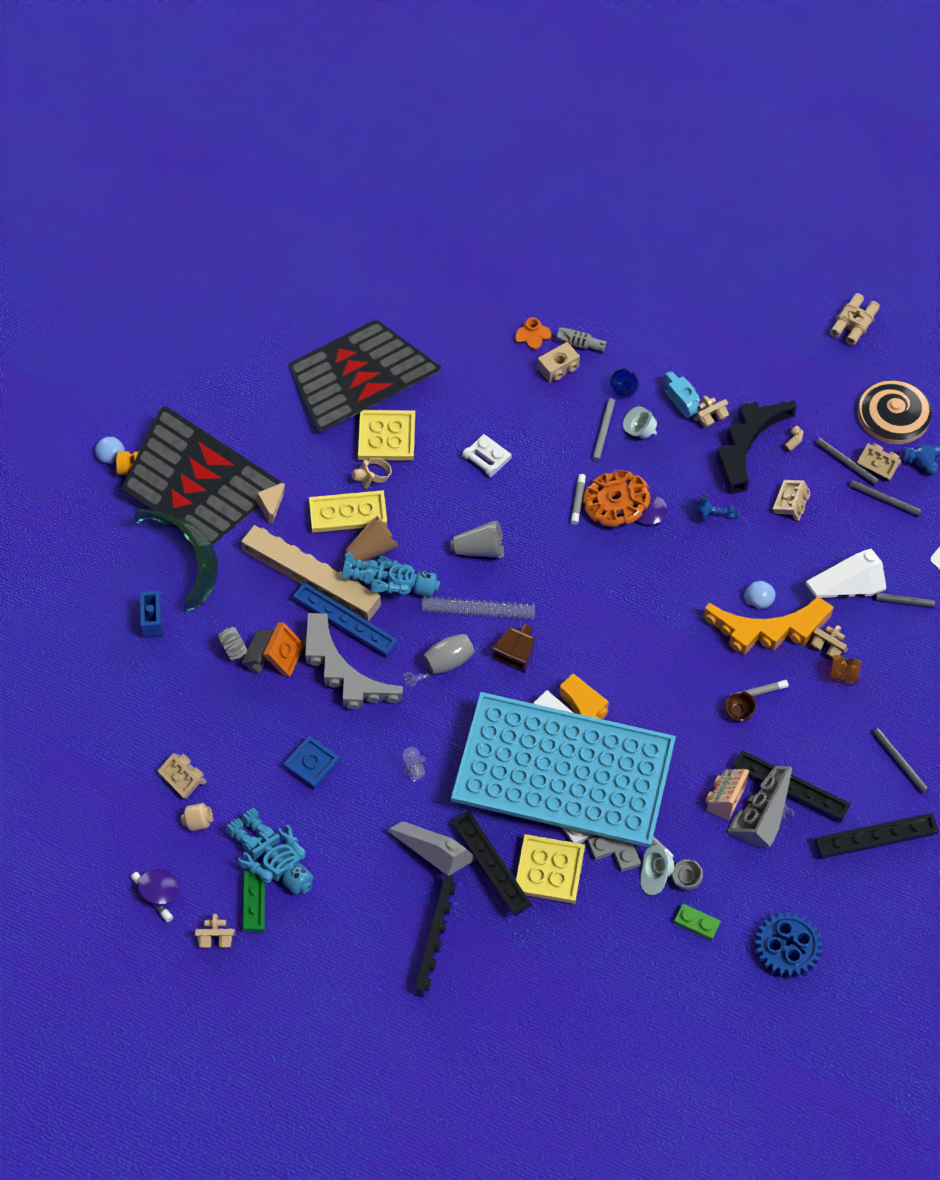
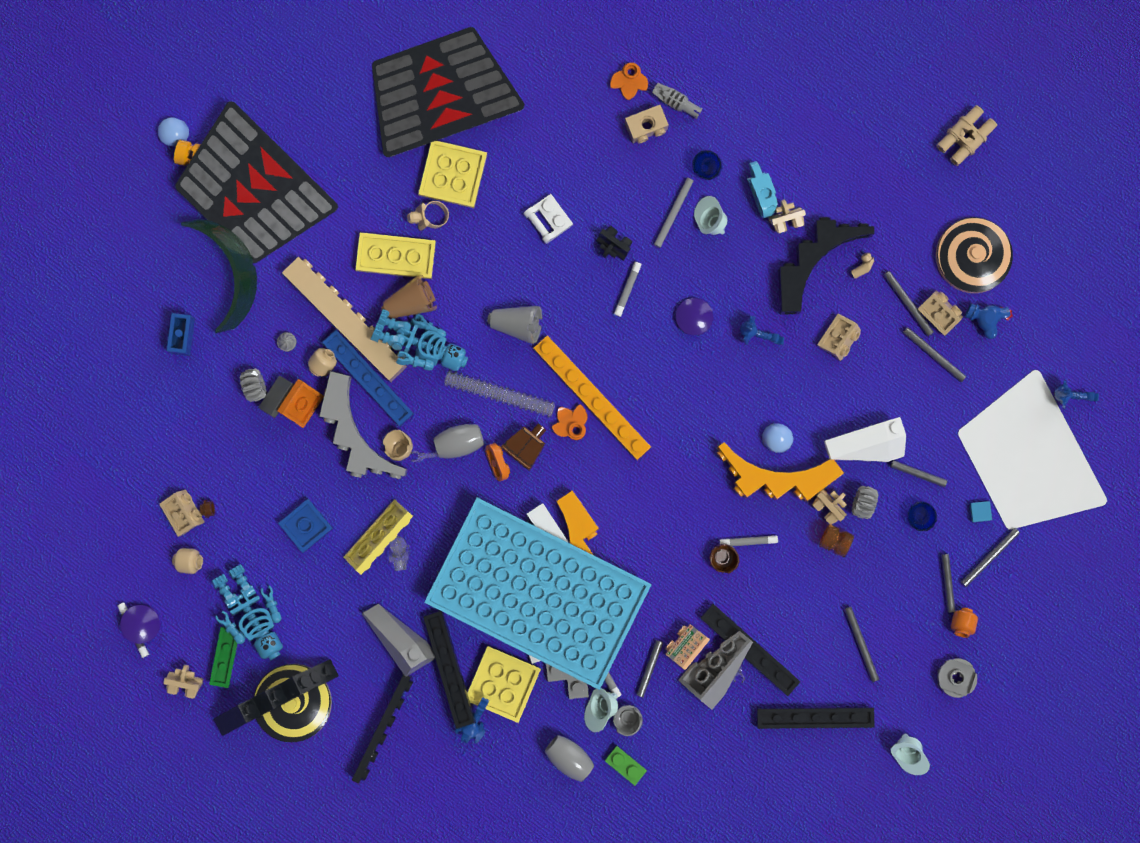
camera: 10 degrees right, 25 degrees up
tan slope [257,483,285,524] -> none
orange plate [583,470,650,527] -> none
blue gear [754,911,823,979] -> none
none -> reddish brown plate [200,500,215,518]
none -> black arch [214,659,339,736]
none -> dish [254,664,332,742]
none -> light grey plate [277,332,297,352]
none -> tan head [308,348,337,376]
none -> light yellow plate [344,499,413,574]
none -> tan hair [383,430,413,461]
none -> blue piece [455,697,490,744]
none -> orange plate [485,443,510,481]
none -> light orange plate [533,335,651,460]
none -> light grey piece [545,735,594,782]
none -> orange plate [552,405,588,440]
none -> black hips [596,226,632,261]
none -> flat silver bar [636,640,663,698]
none -> light grey gear [852,486,879,519]
none -> clear blue hair [907,501,937,531]

